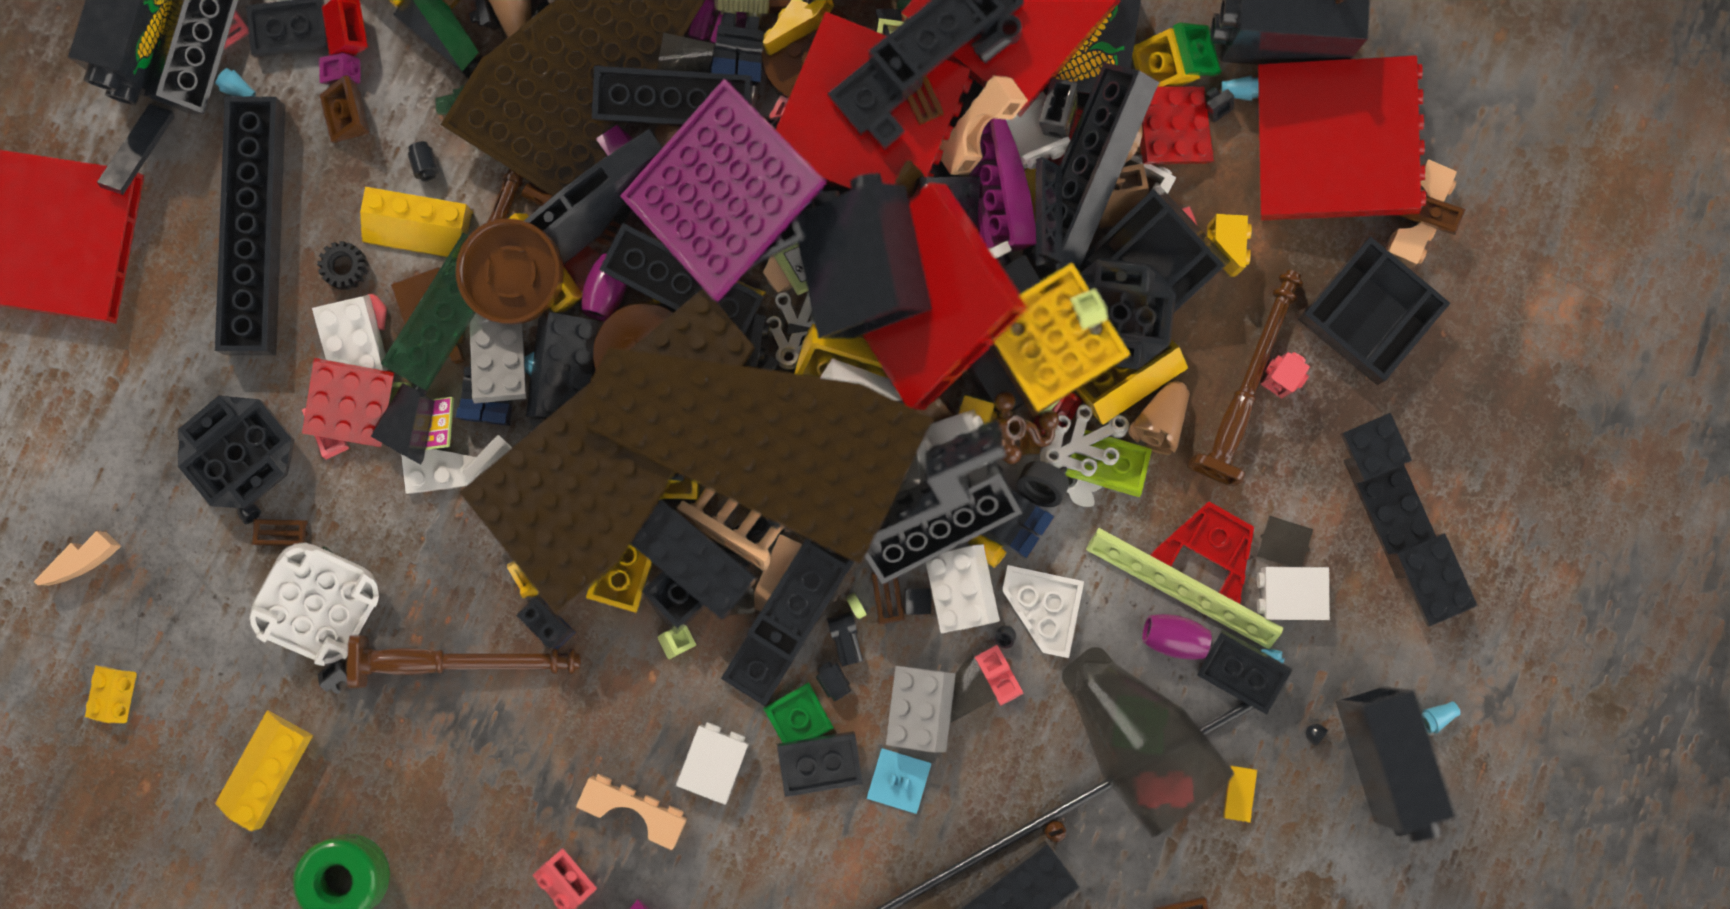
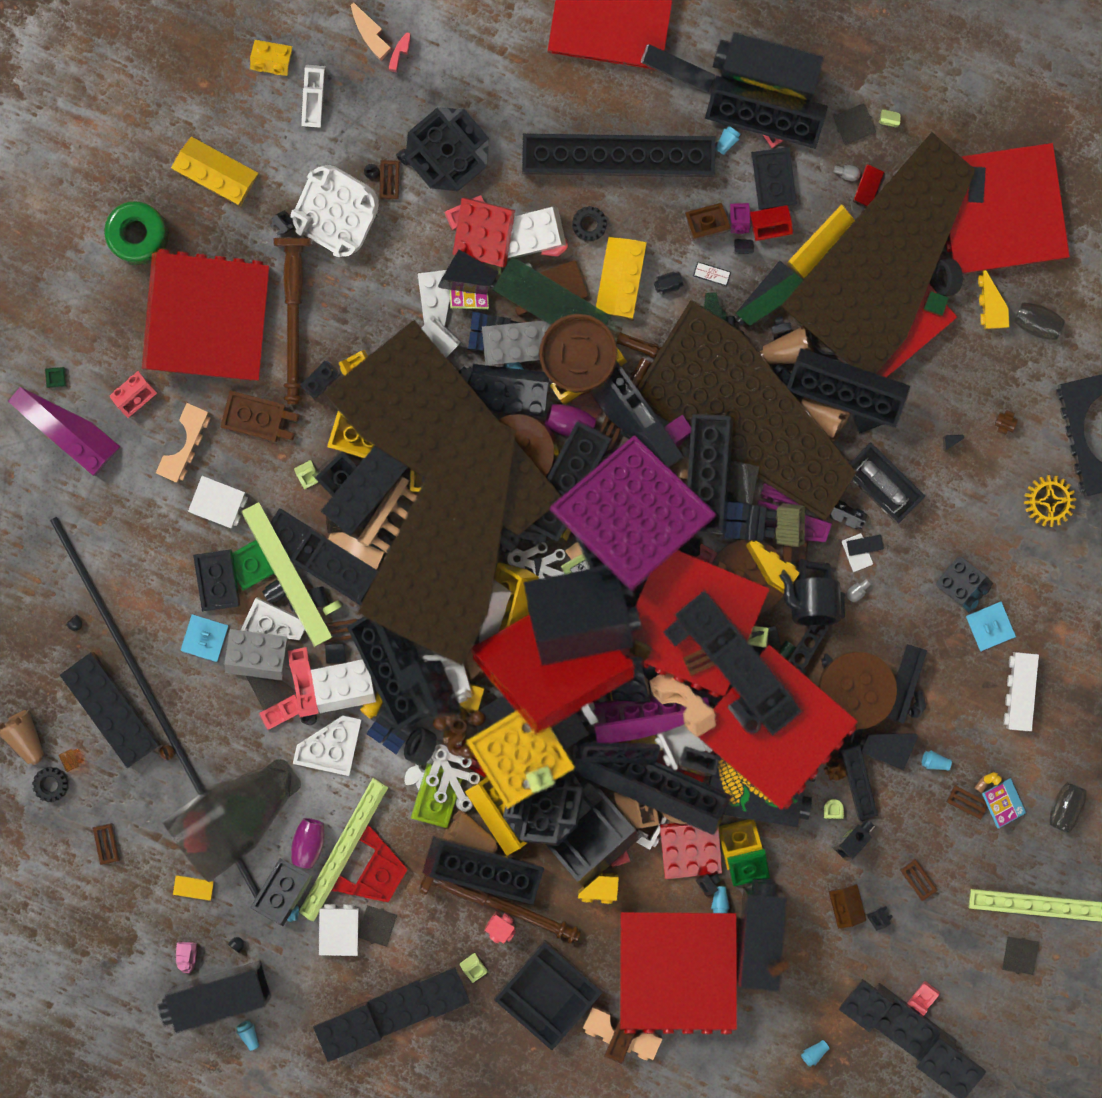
camera: 90 degrees right, 5 degrees up
none -> red brick [142,249,269,381]
none -> bright pink rock [176,942,197,973]
none -> reddish brown tile [220,390,300,442]
none -> white wing [241,597,305,640]
none -> yellowish green tile [242,502,332,647]
none -> coral arch [288,647,319,717]
none -> white slope [301,65,325,127]
none -> black hinge [364,164,379,180]
none -> coral slope [389,32,411,72]
none -> black brick [422,836,544,905]
none -> yellowish green slope [460,953,488,983]
none -> white sticker [693,262,731,286]
none -> black slope [734,239,754,254]

